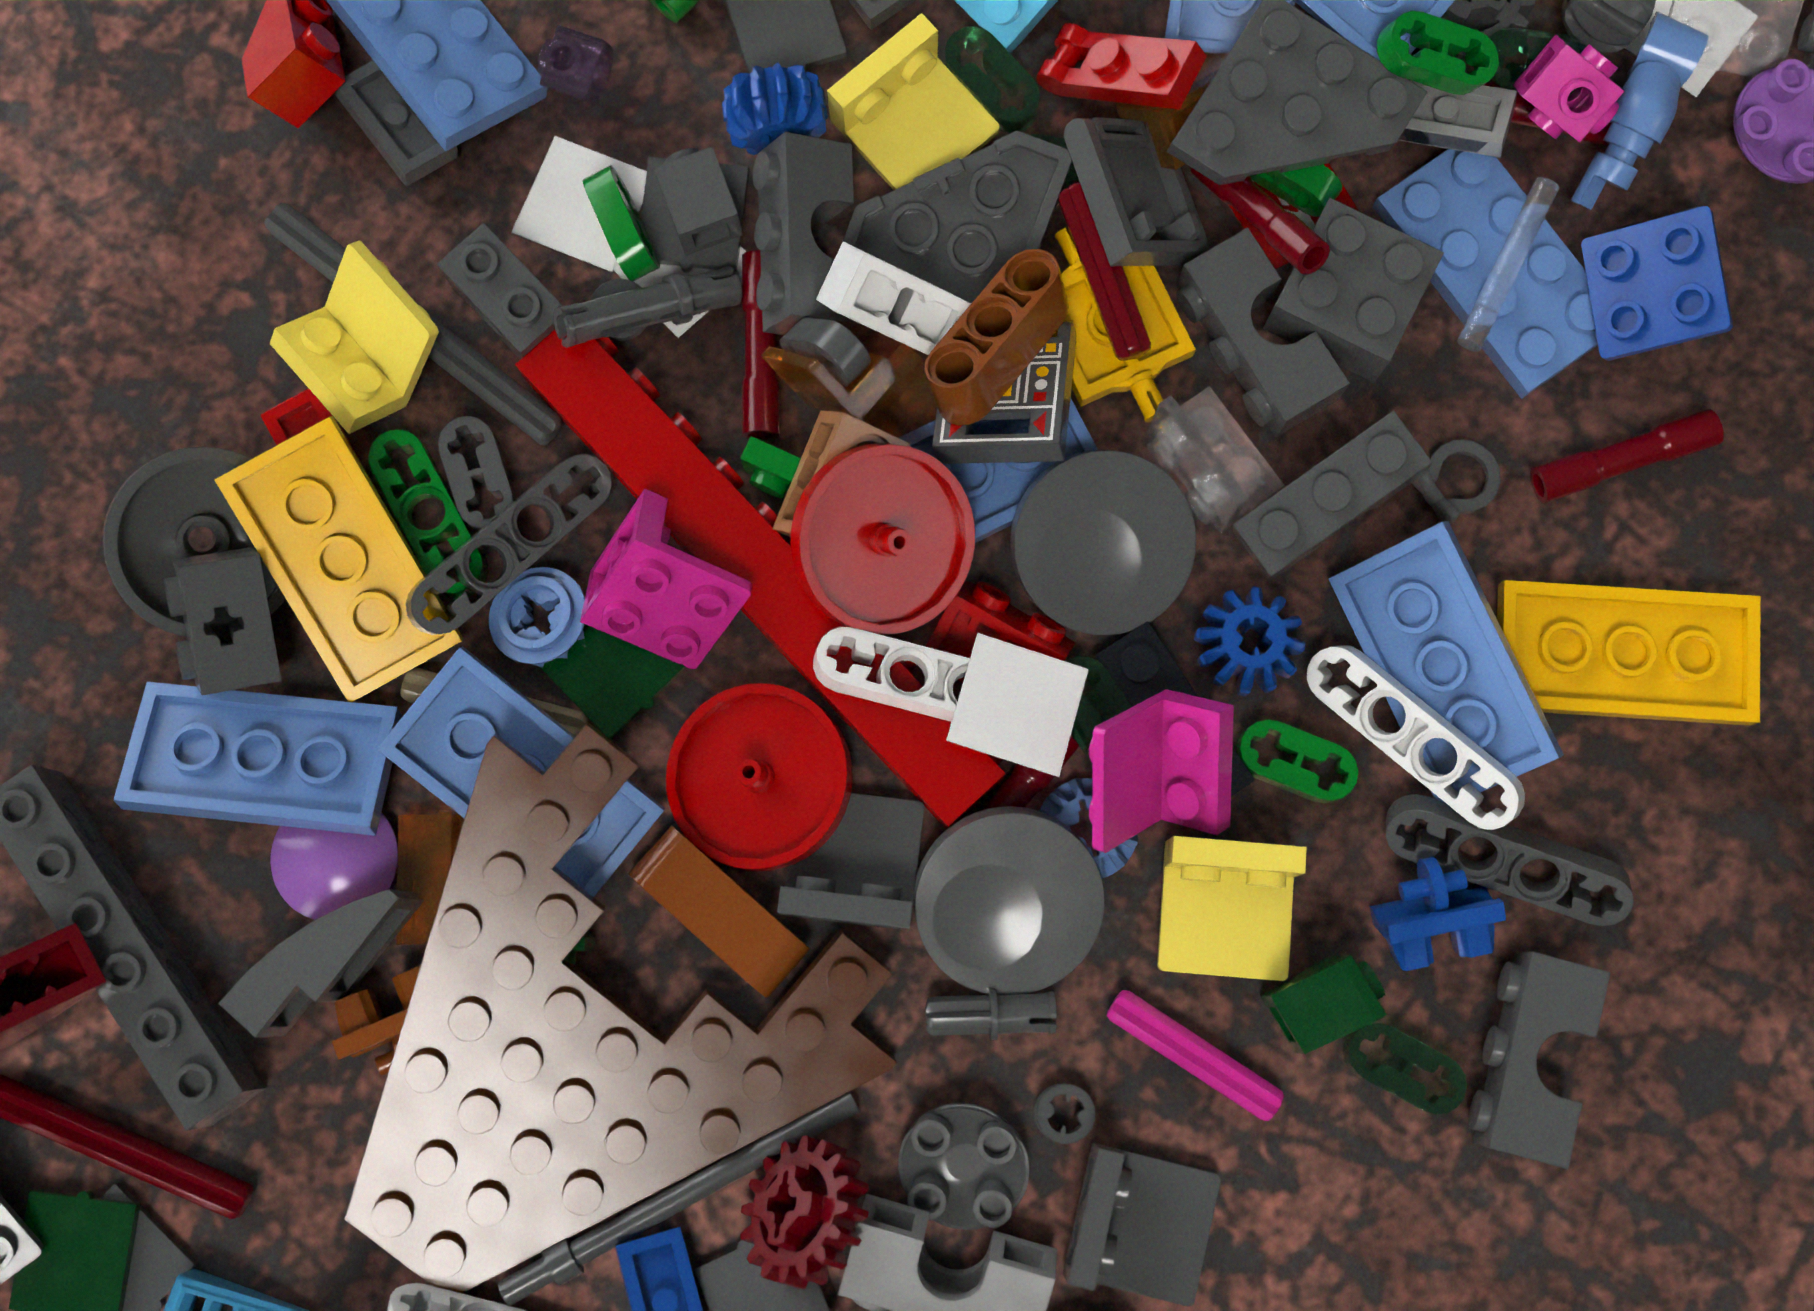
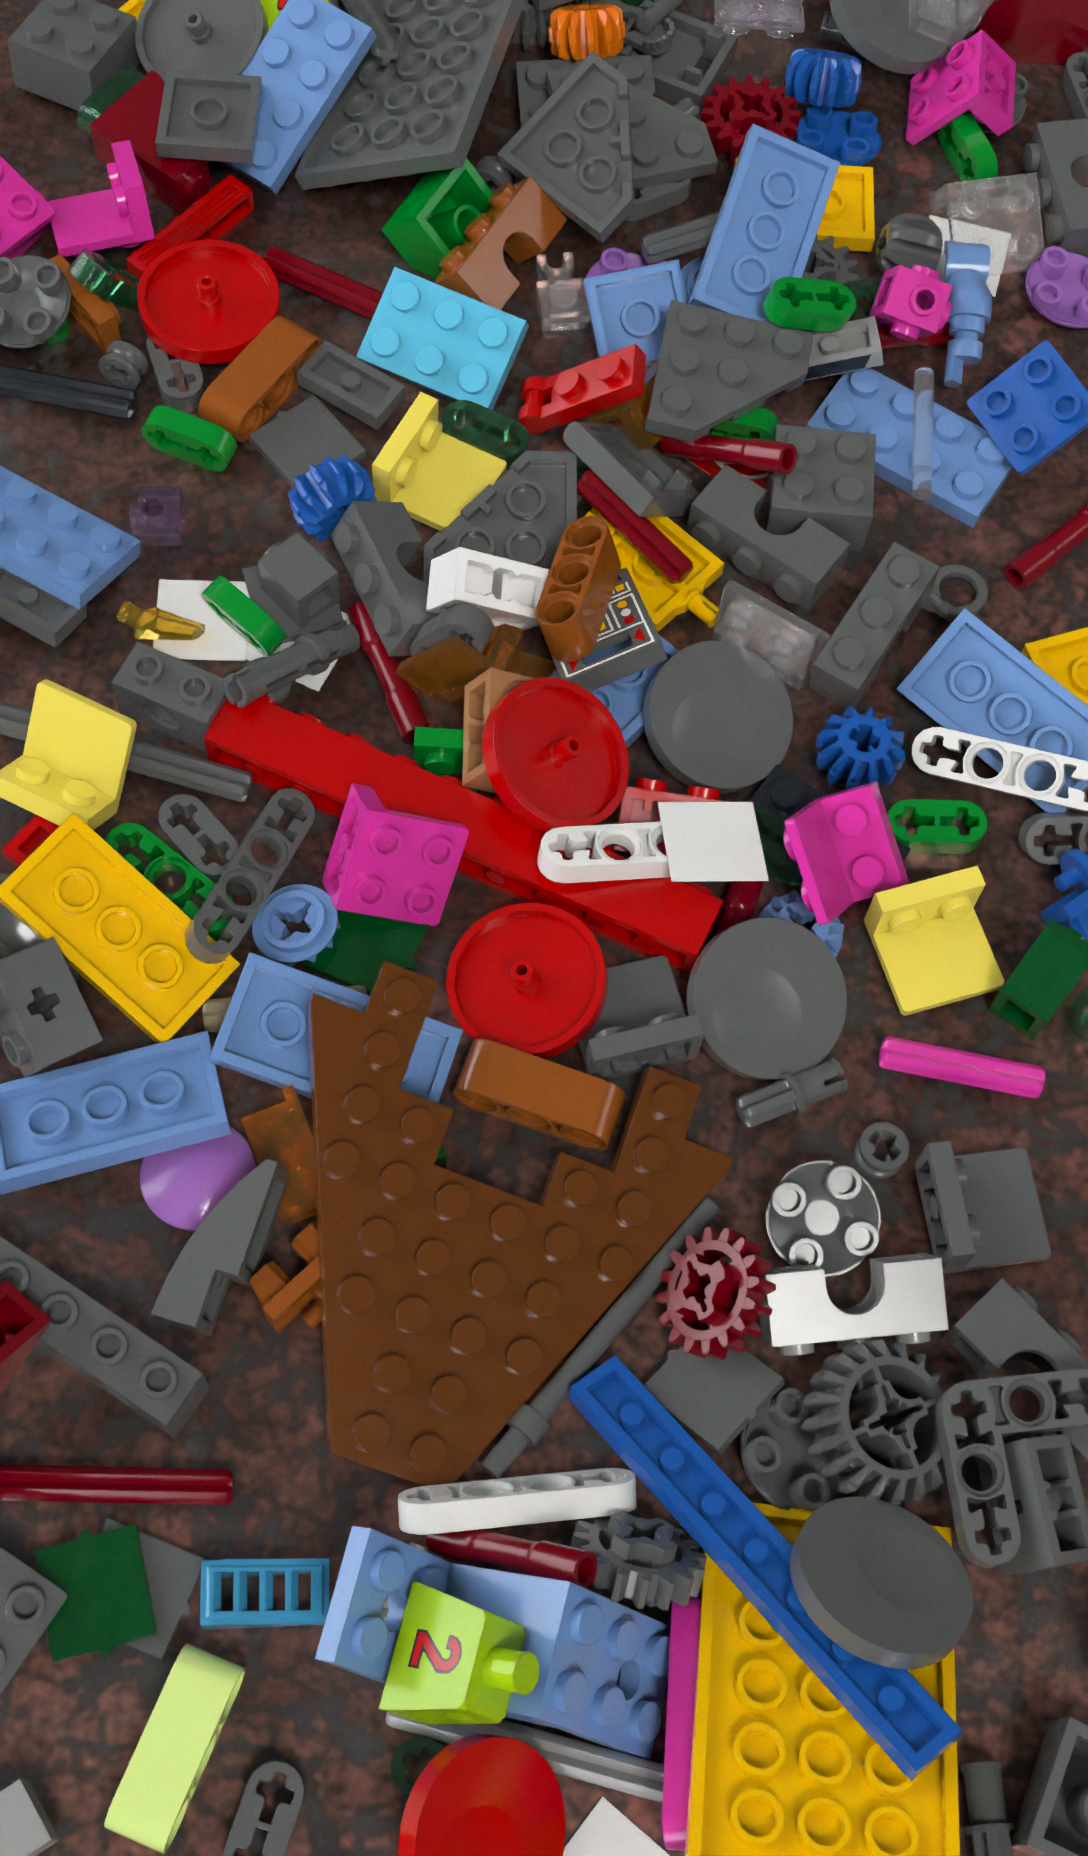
camera: 30 degrees left, 15 degrees down
none -> clear yellow bar [117,602,205,640]

